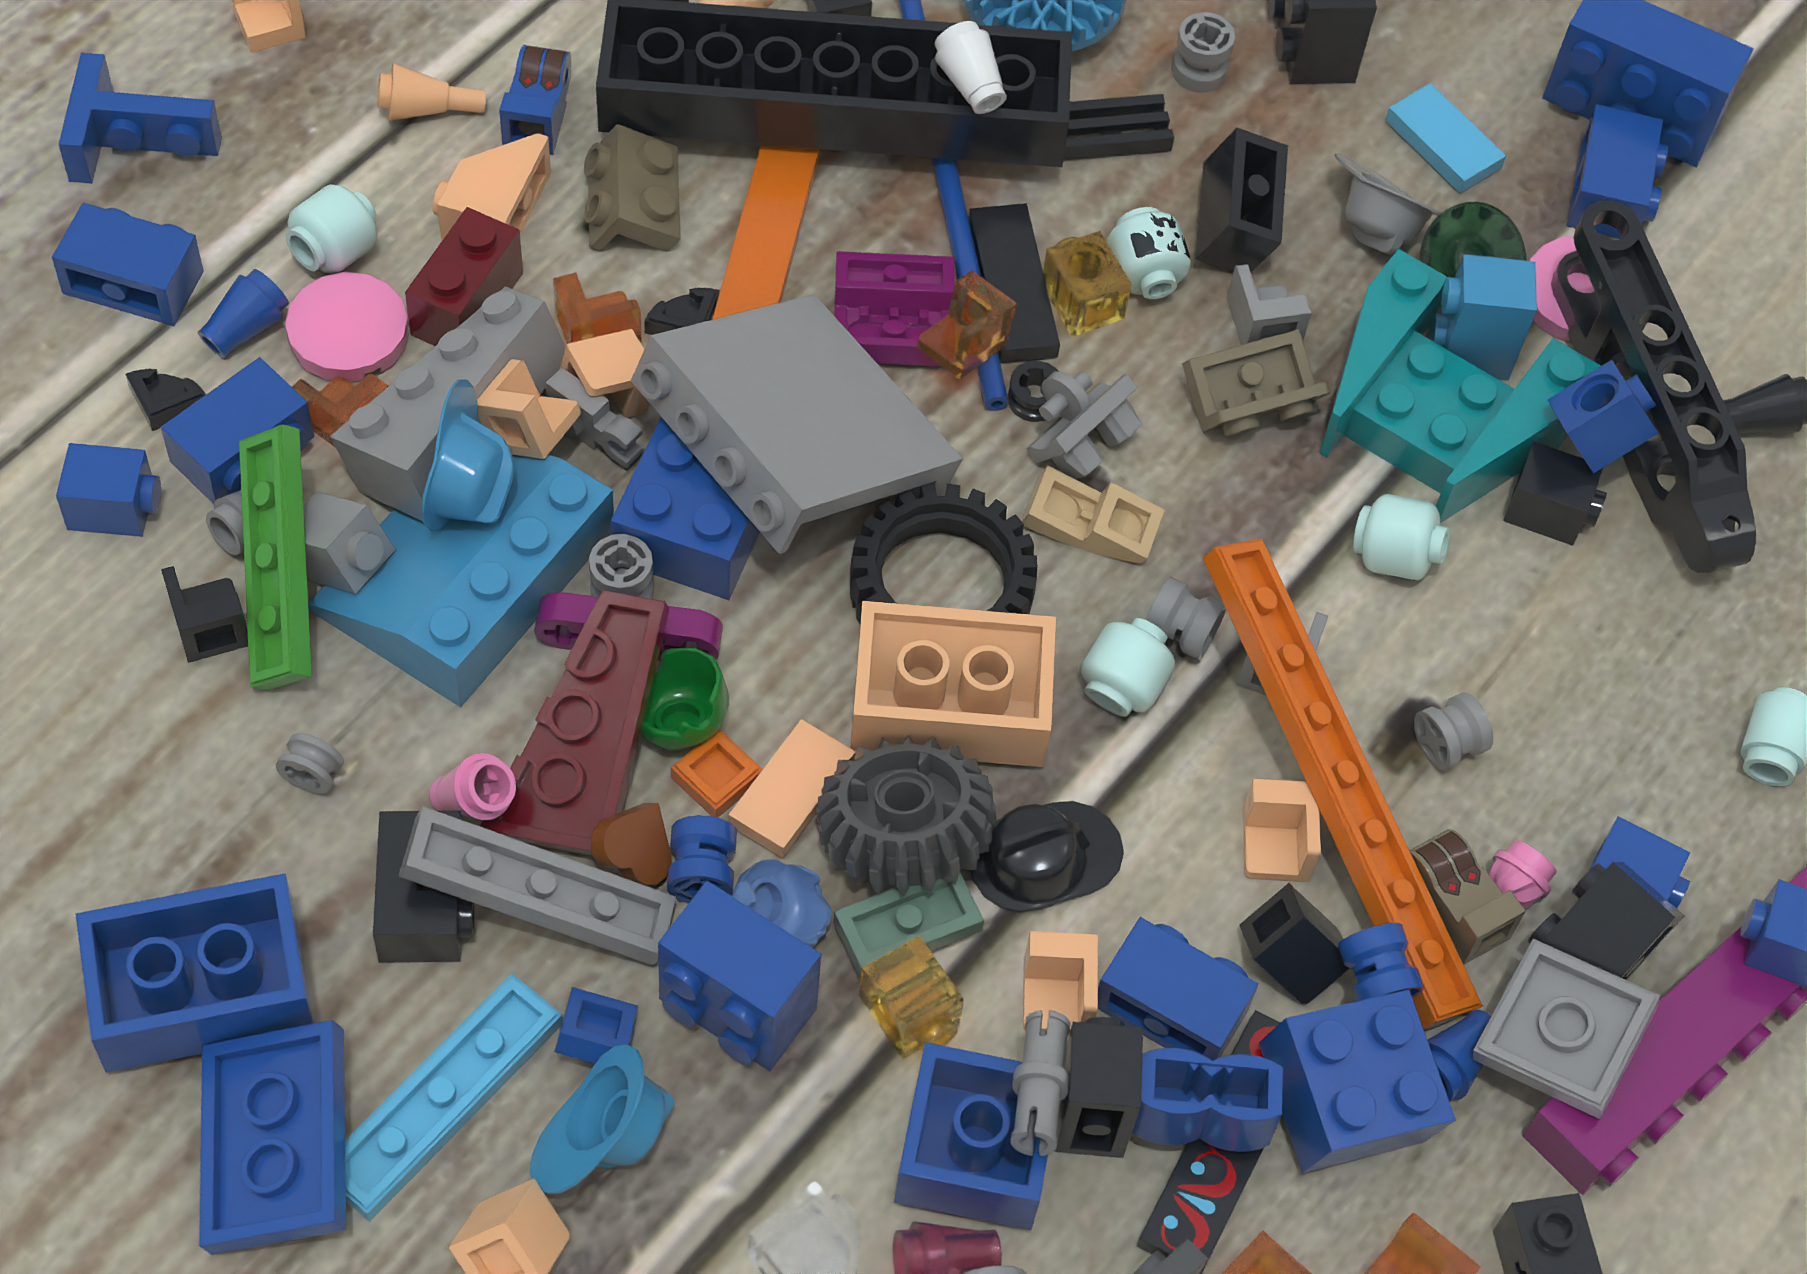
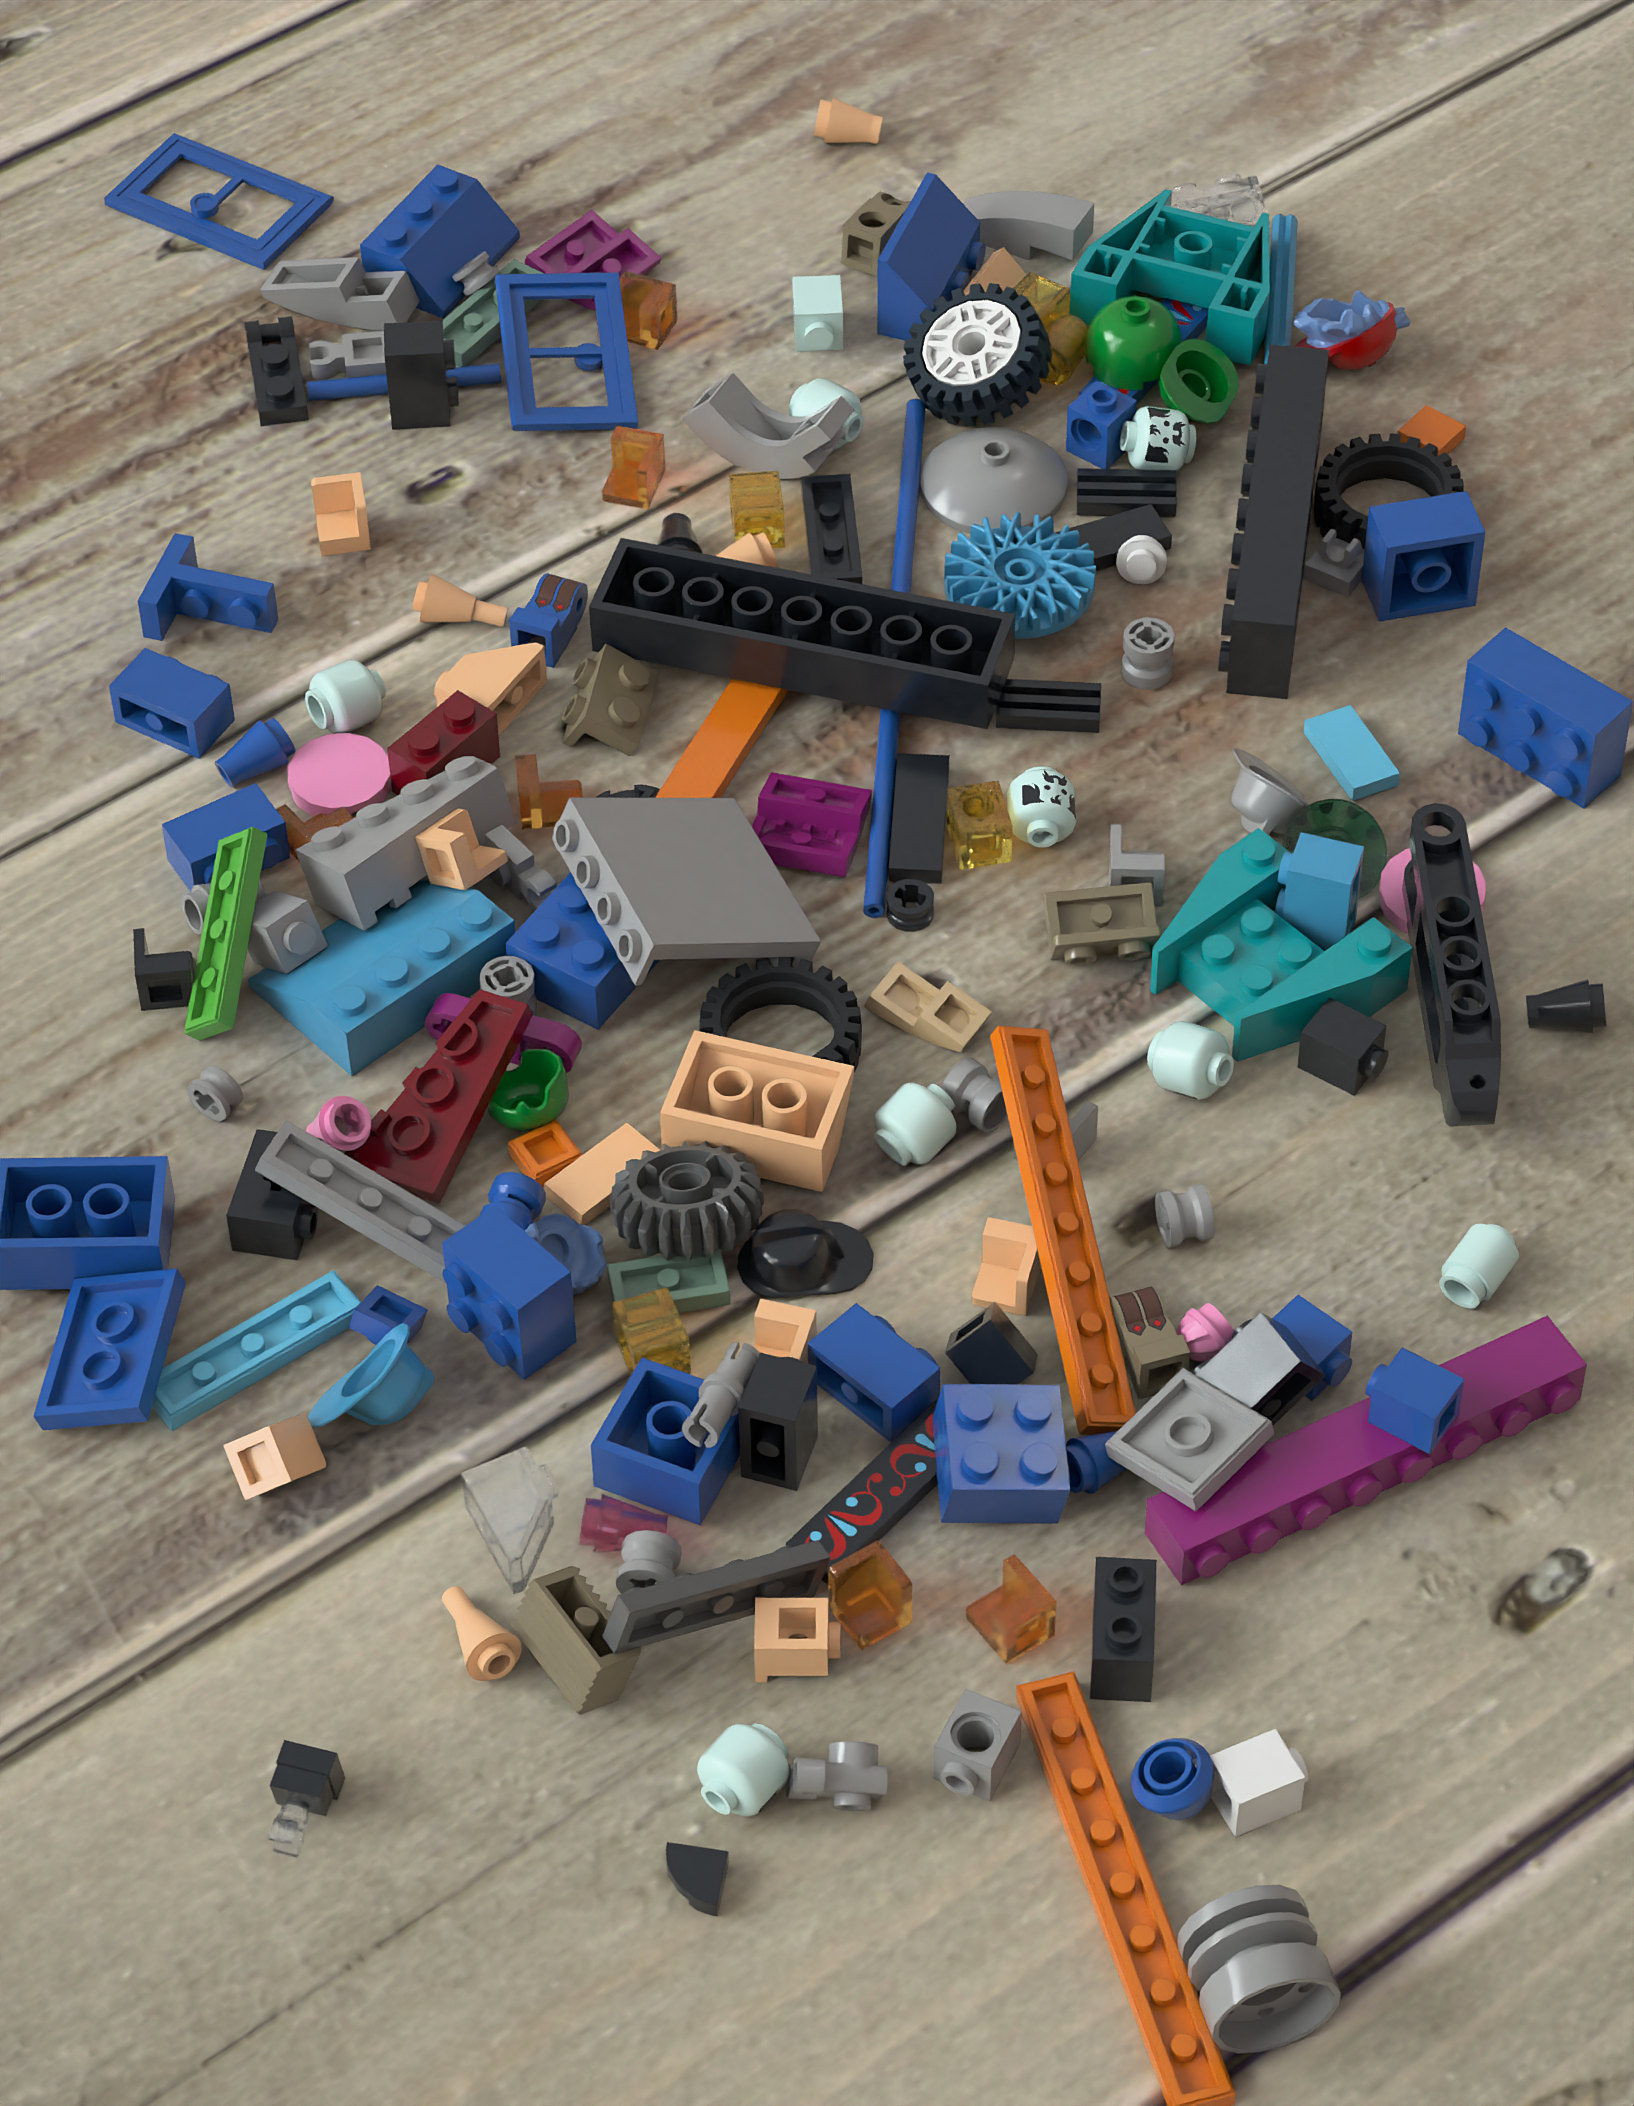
camera: 20 degrees right, 10 degrees down
blue brick [56,443,161,537] -> none
black tile [125,369,206,431] -> none
dark azure piece [421,379,515,531] -> none
light nougat panel [560,329,650,418] -> none
dark orange tile [590,803,672,885] -> none
clear orange panel [917,270,1017,379] -> none
white cone [935,21,1006,114] -> none
light grey hips [1026,371,1142,479] -> none
blue brick [1132,1048,1283,1152] -> none
black brick [1195,127,1288,273] -> none
blue wheel [1338,923,1424,1001] -> none
blue brick [1547,360,1659,473] -> none
blue brick [1567,104,1668,239] -> none

